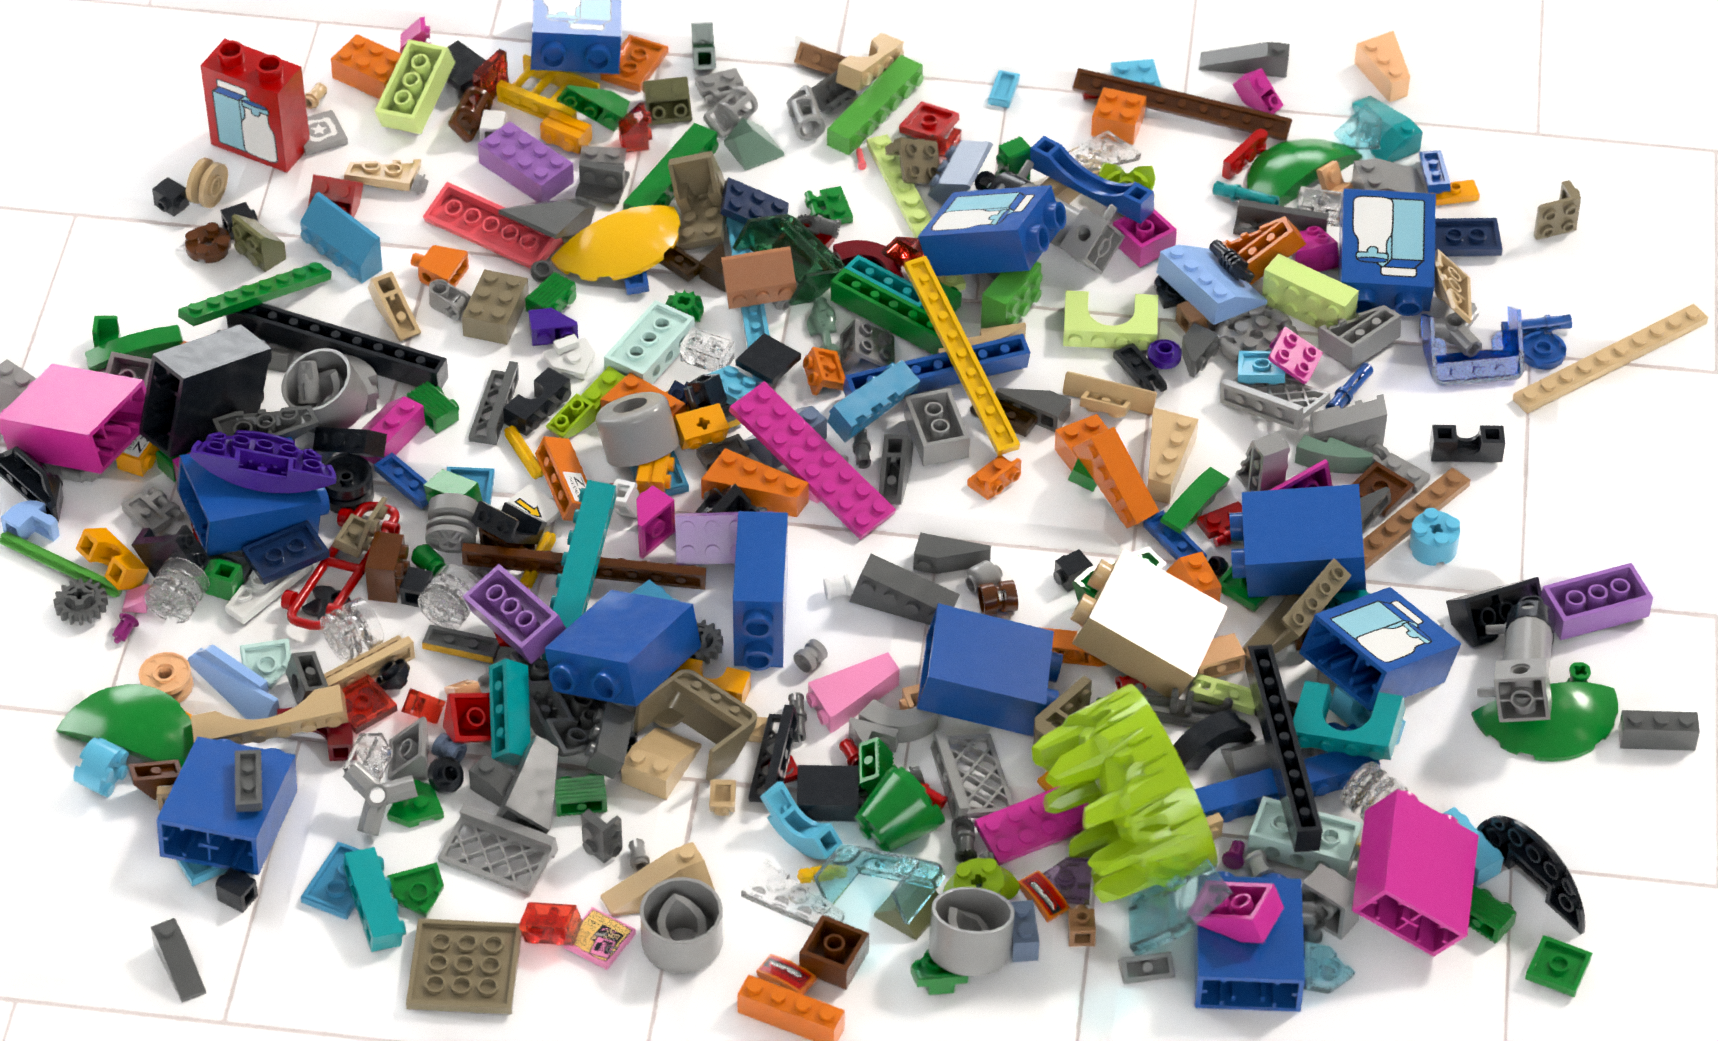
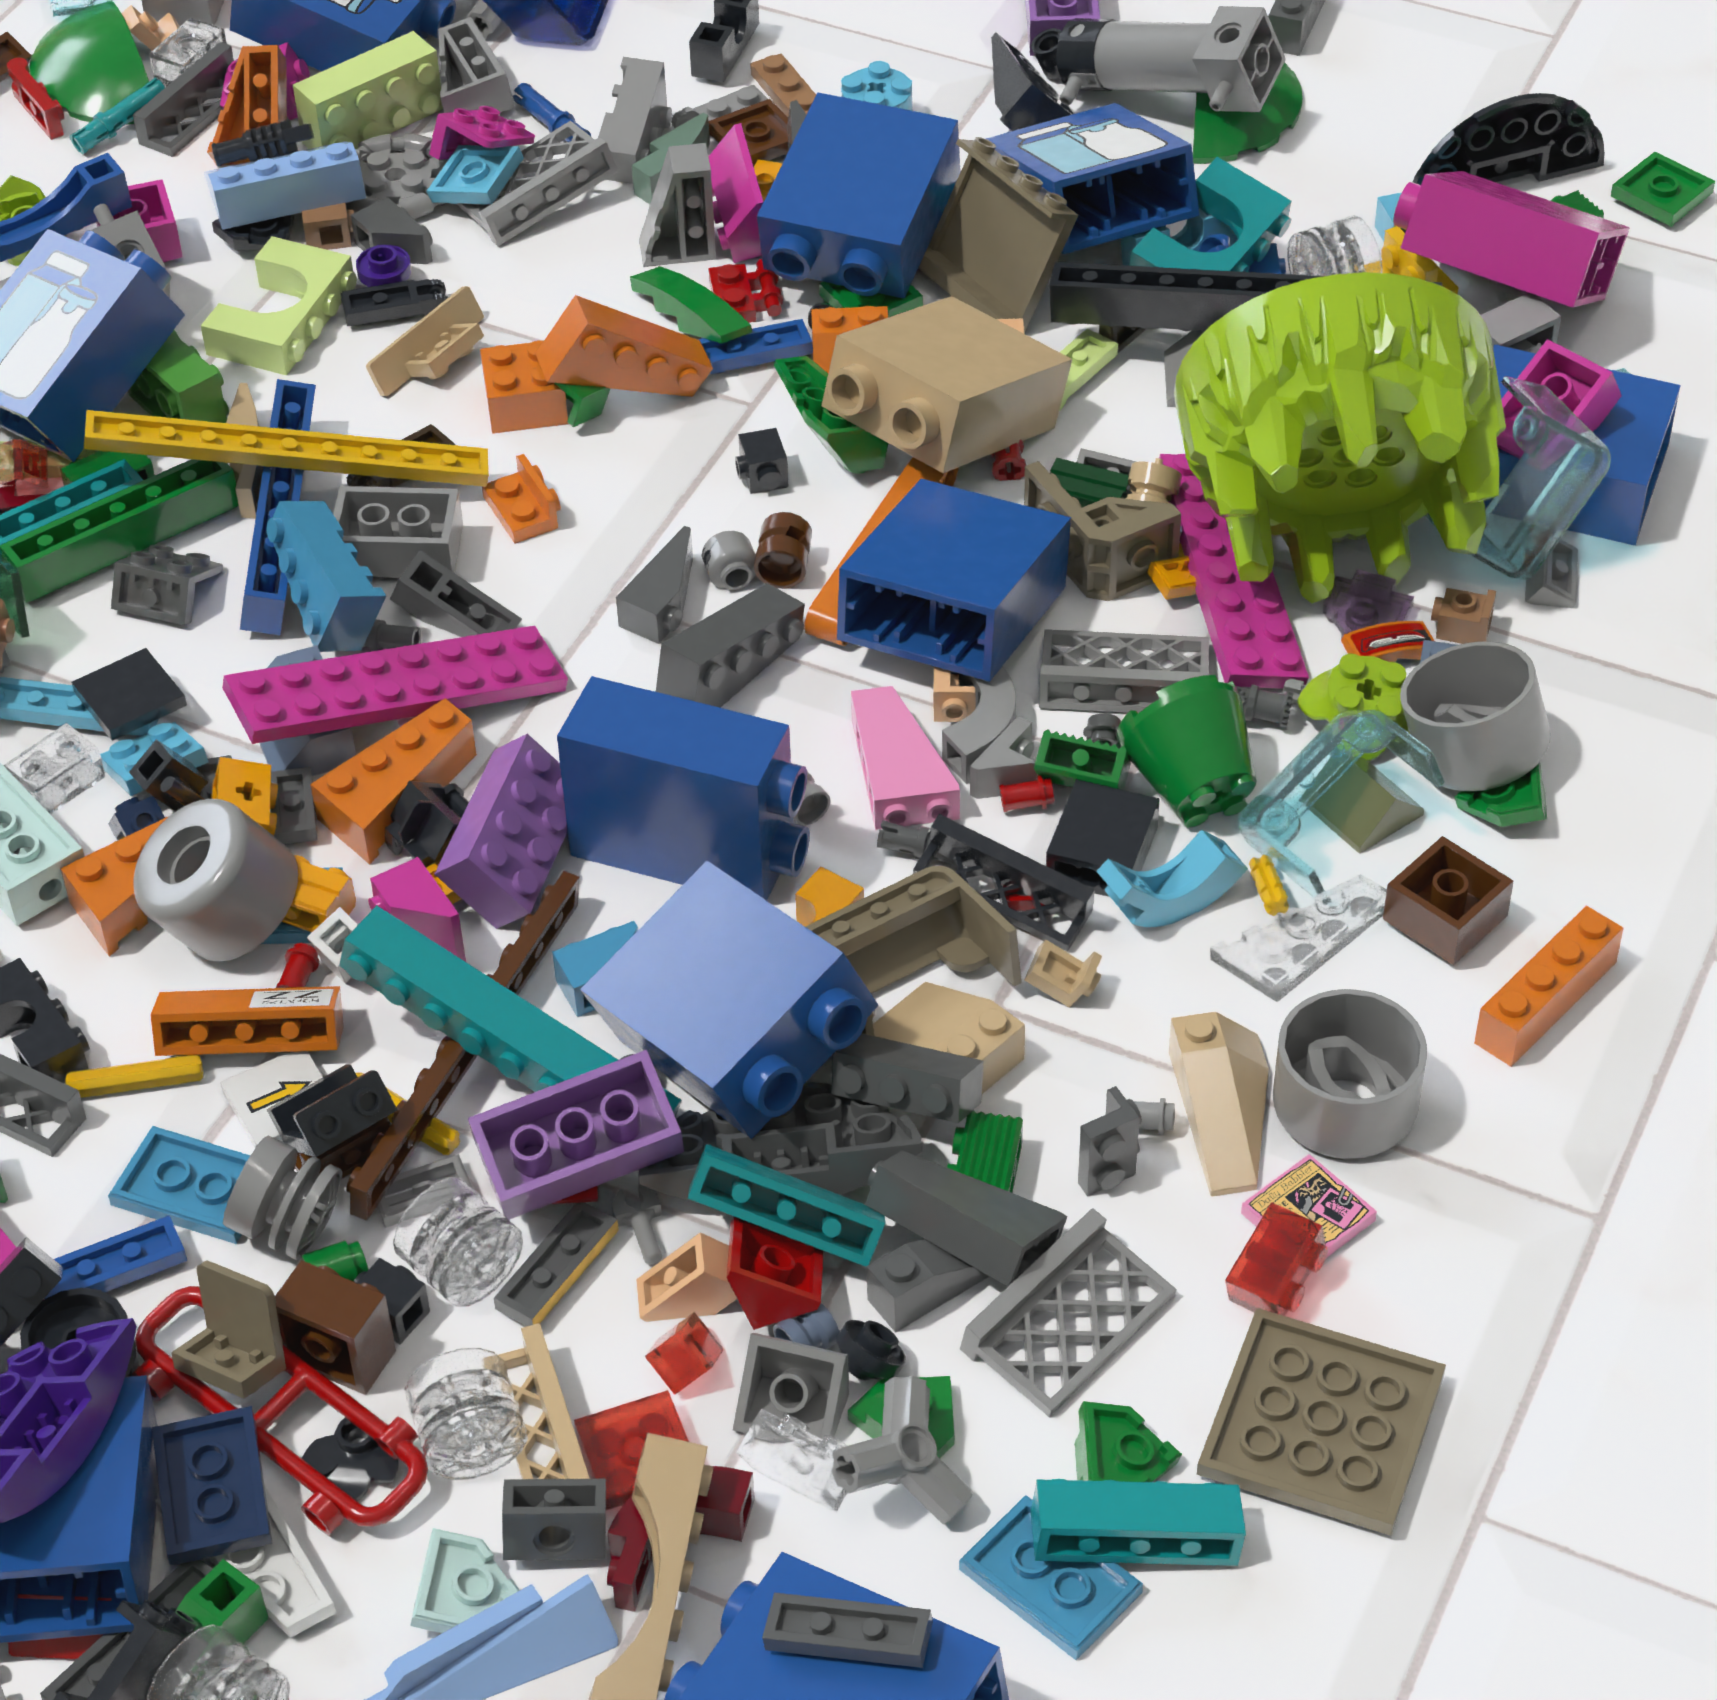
camera: 70 degrees left, 0 degrees up
black plate [376,659,411,691] -> none
brick [423,469,483,504] -> none
lime slope [546,366,625,438] -> none
slope [756,954,817,995] -> none
orange bracket [803,347,845,395] -> none
sand green animal [807,297,841,353] -> none
dark grey slope [995,388,1071,432] -> none
dark grey piece [1135,683,1233,727] -> none
tan wedge [1147,407,1199,504] -> none
black arch [1173,710,1257,770] -> none

